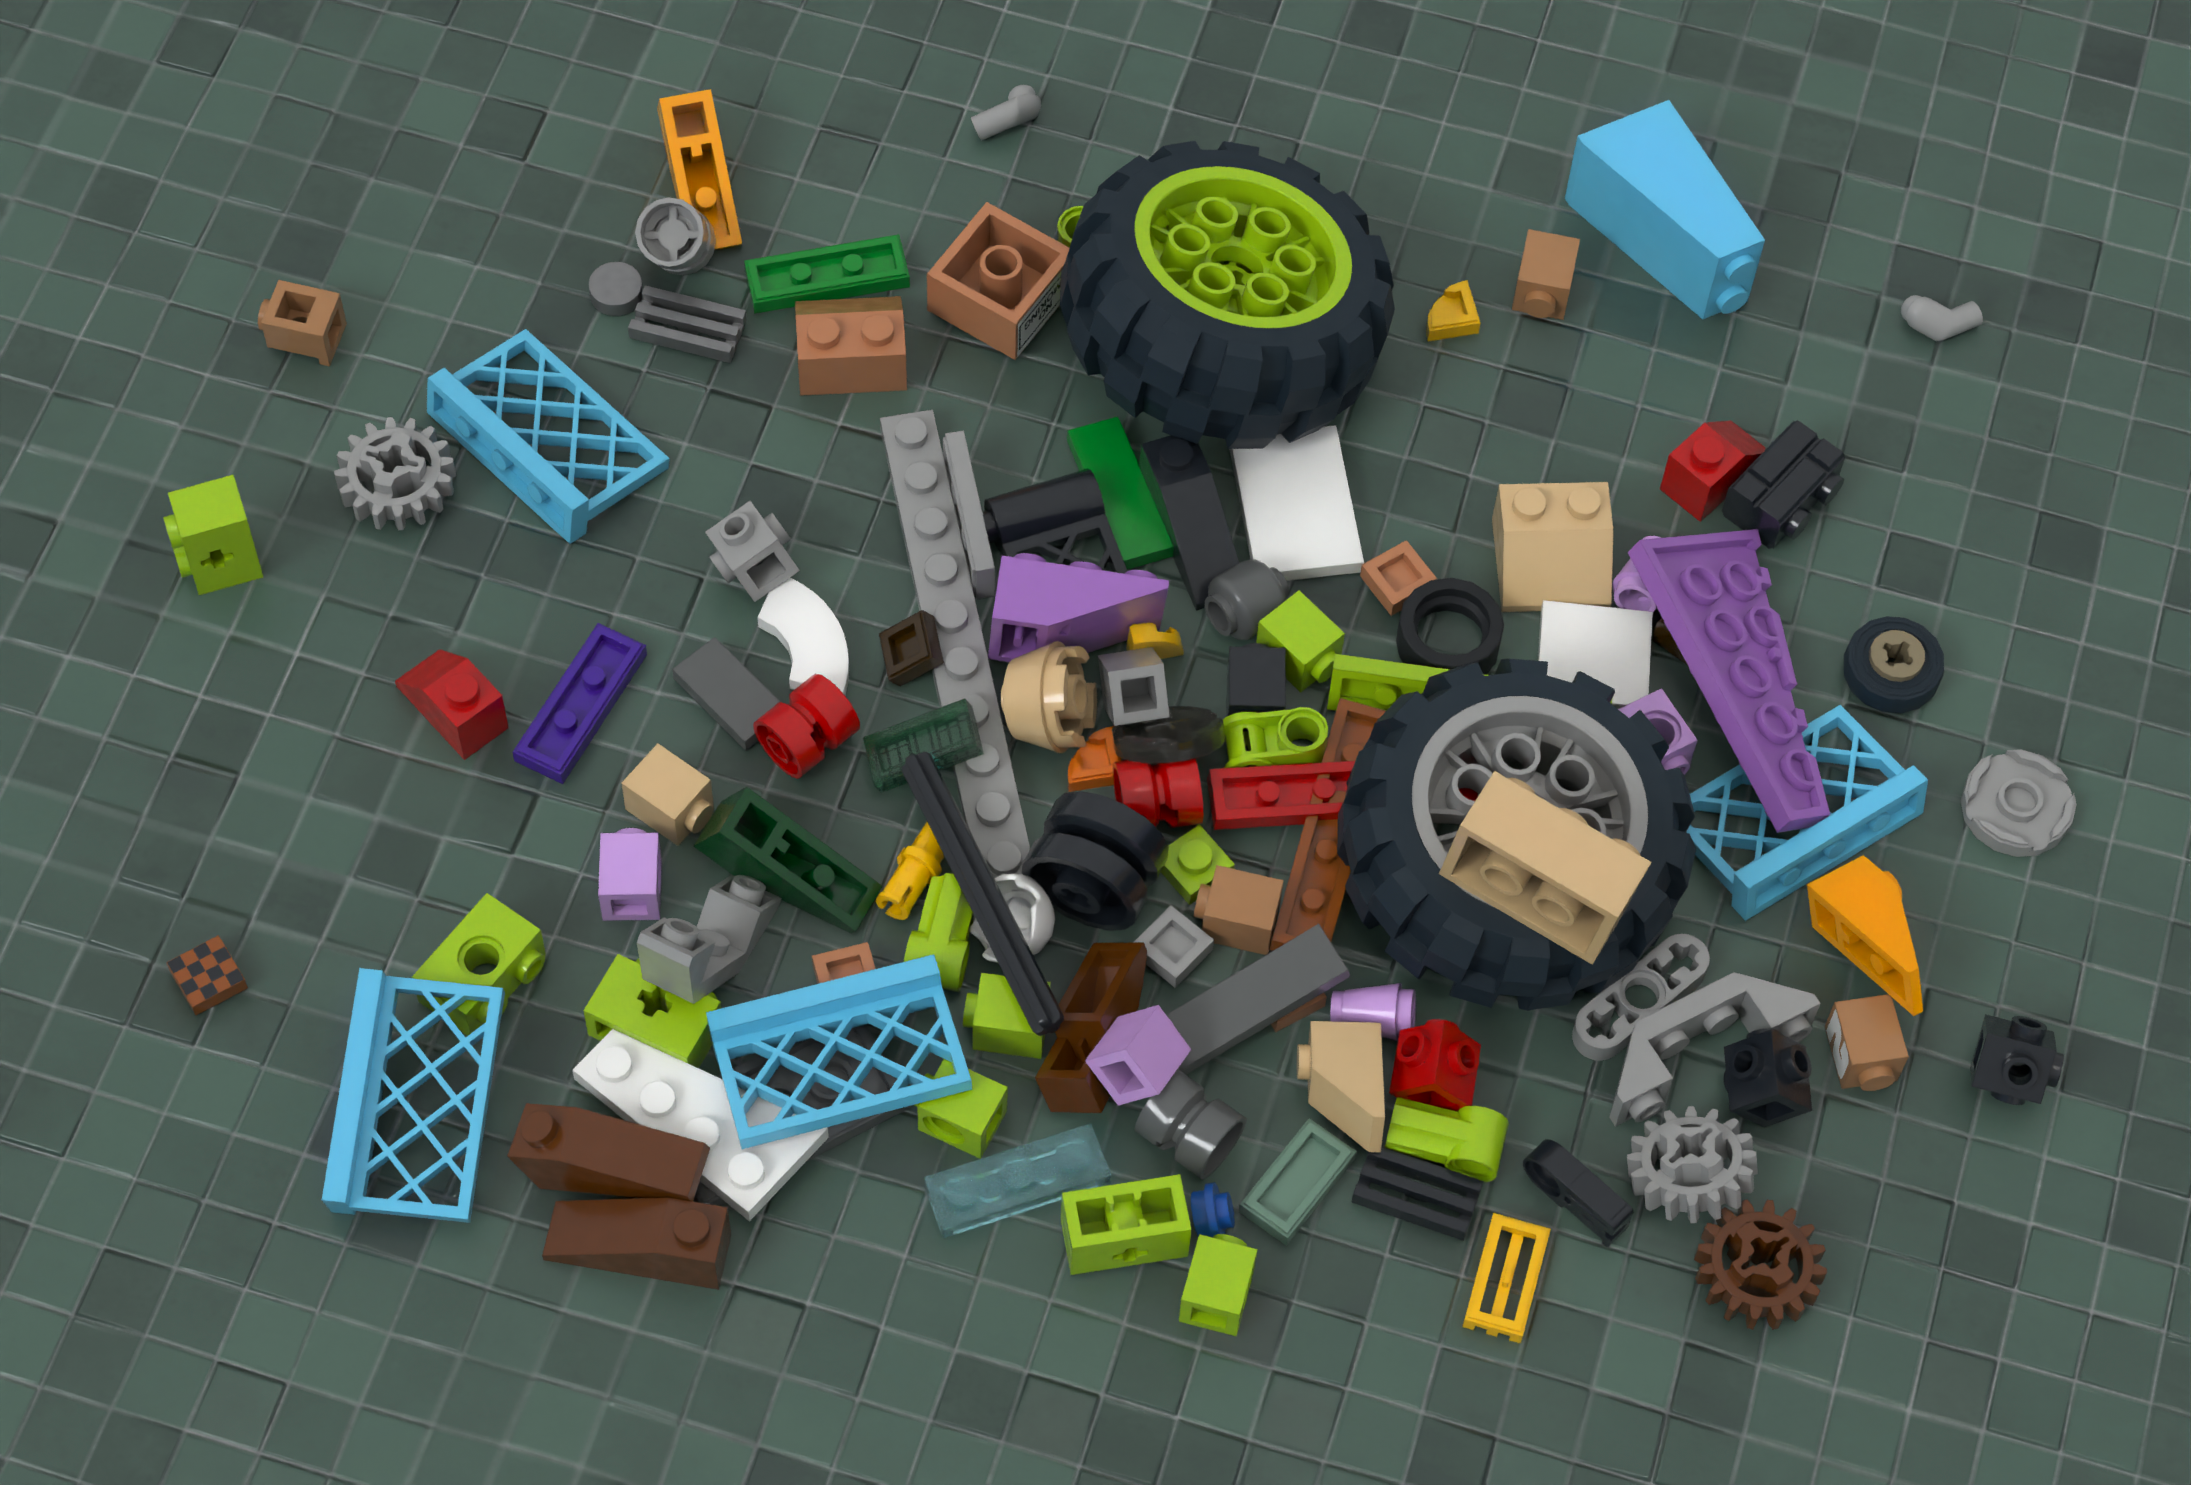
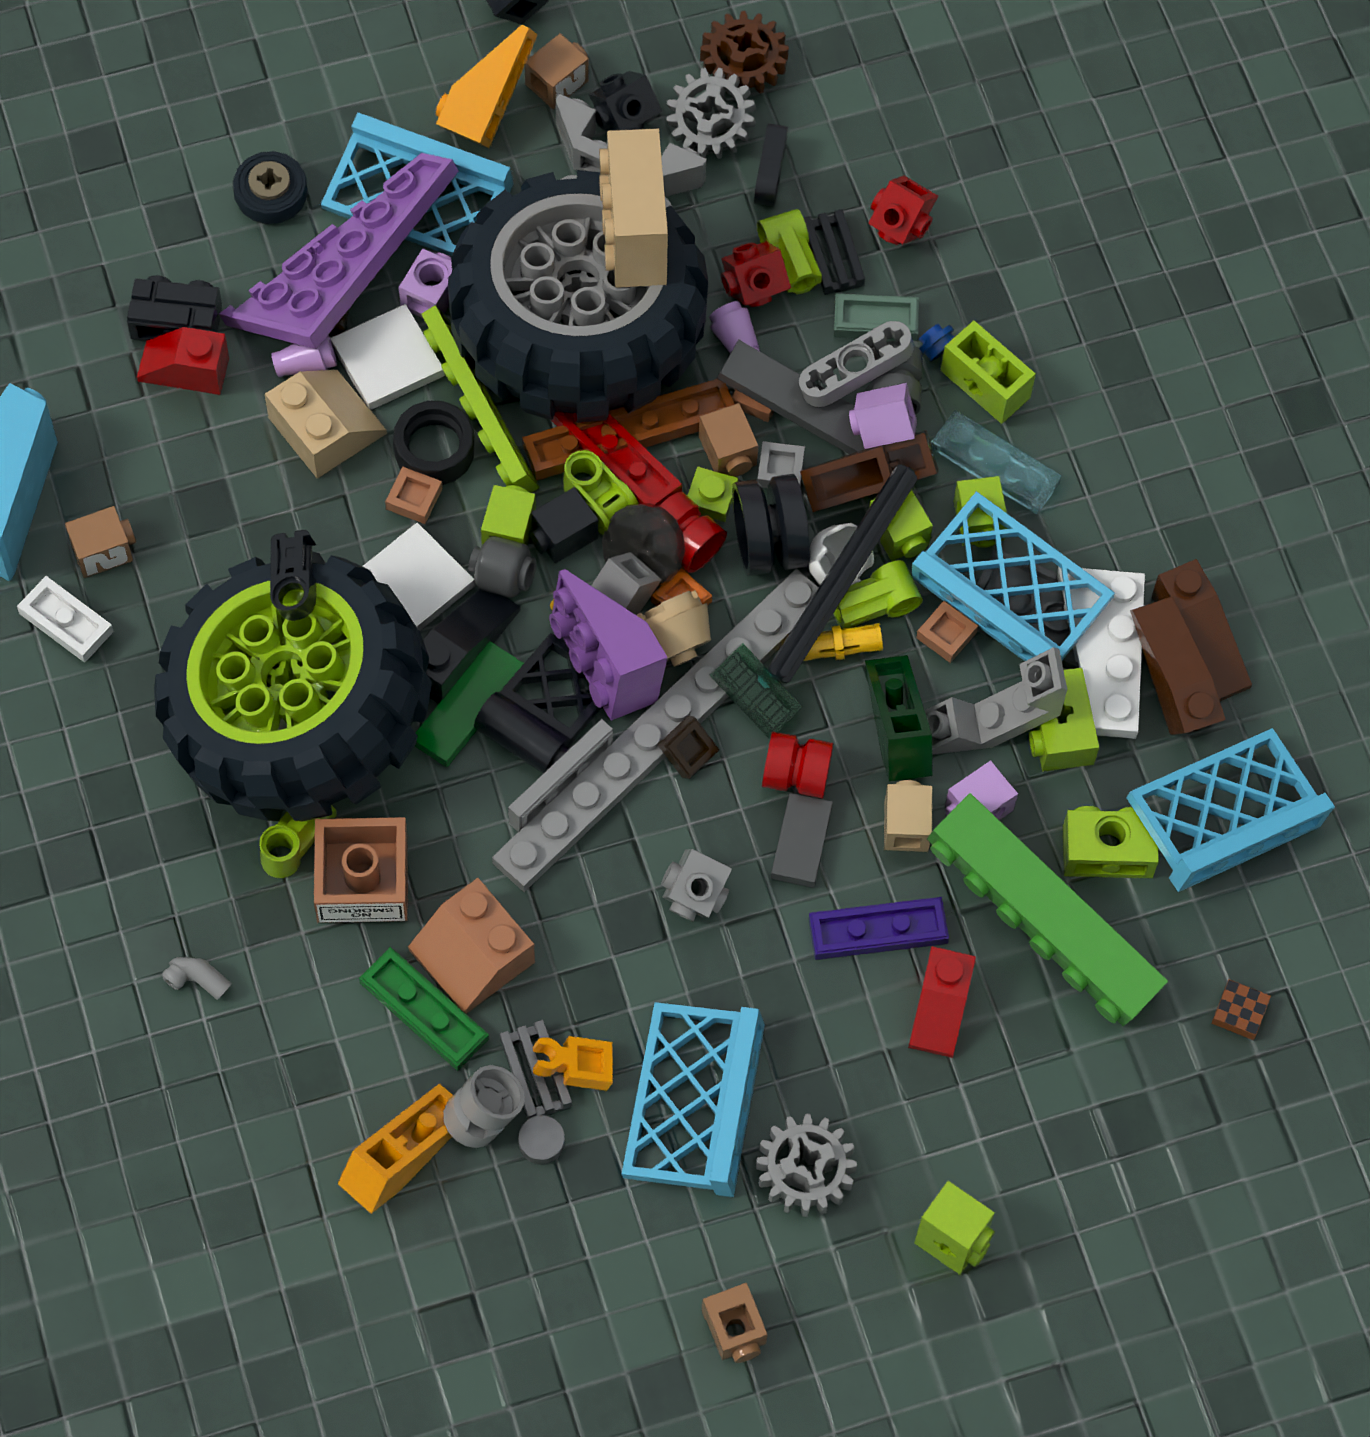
camera: 125 degrees left, 5 degrees up
white tile [758,578,849,695] -> none
lime brick [1179,1234,1258,1337] -> none
tan slope [1297,1021,1385,1152] -> none
yellow tile [1426,280,1481,342] -> none
yellow tile [1463,1213,1551,1344] -> none
light grey tile [1960,749,2077,857] -> none
none -> white plate [17,576,114,663]
none -> black piece [270,530,316,621]
none -> light orange plate [533,1036,613,1091]
none -> light grey beam [799,321,914,407]
none -> red brick [868,175,938,245]
none -> bright green brick [927,793,1168,1026]

